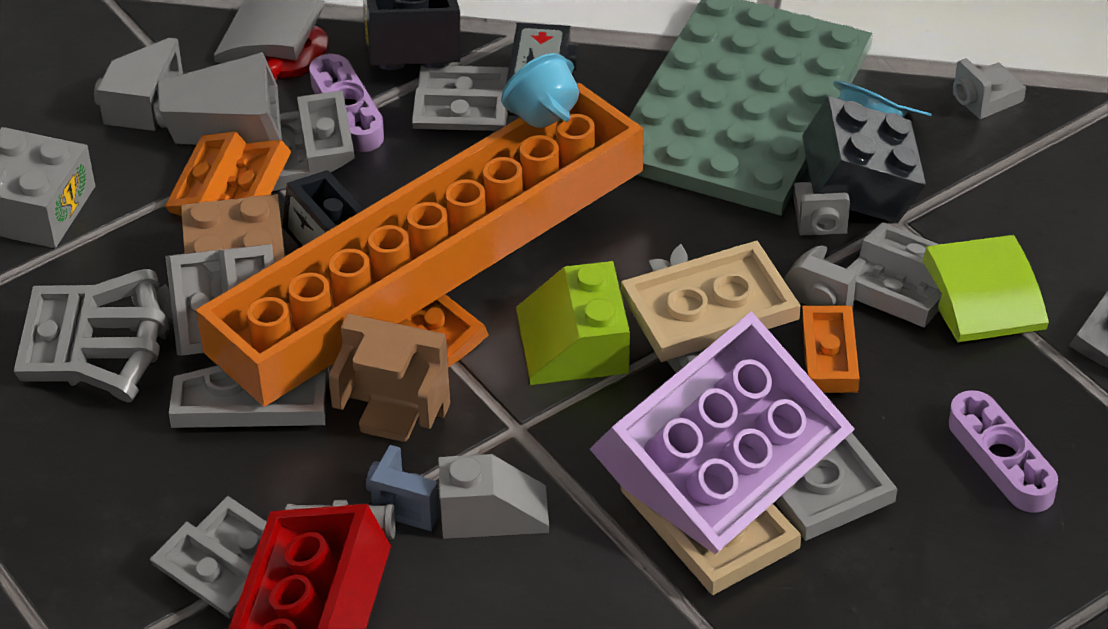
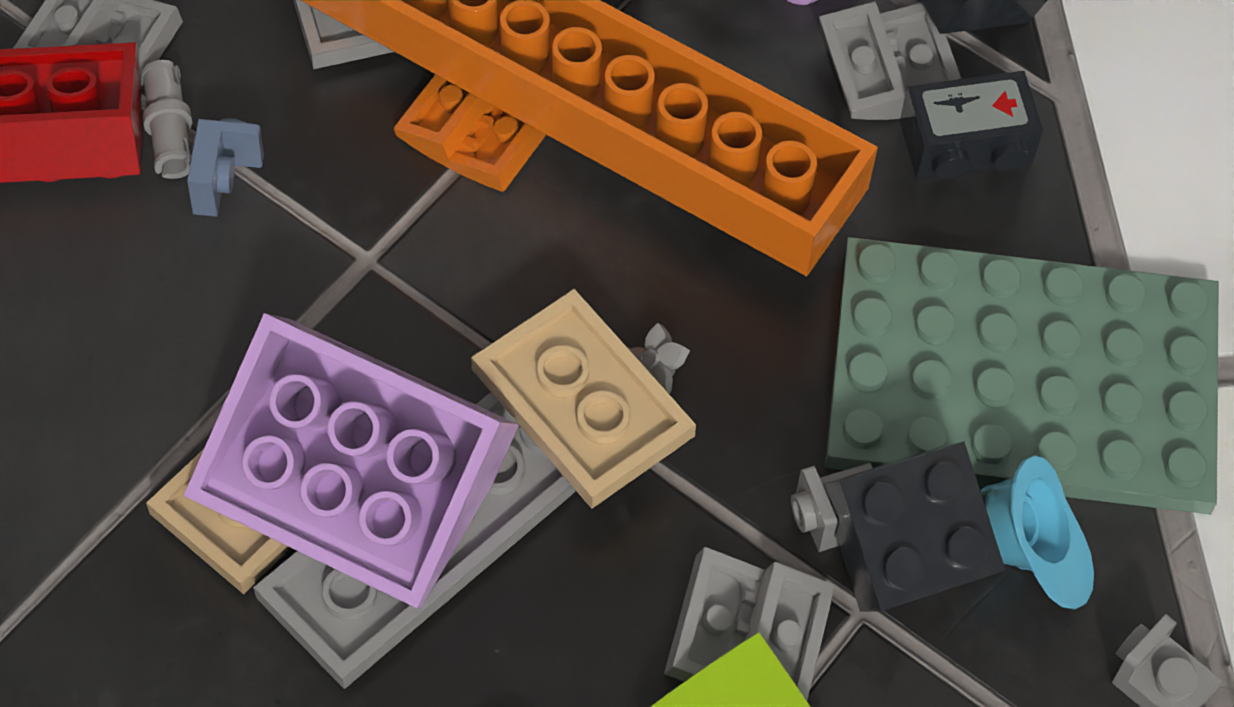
camera: 70 degrees right, 15 degrees up
medium nougat panel [329,314,450,442] -> none
light grey slope [439,454,549,539] -> none
medium azure piece [501,53,579,128] -> none
lime slope [516,261,630,385] -> none
light grey plate [784,245,857,308] -> none
orange plate [801,306,859,393] -> none

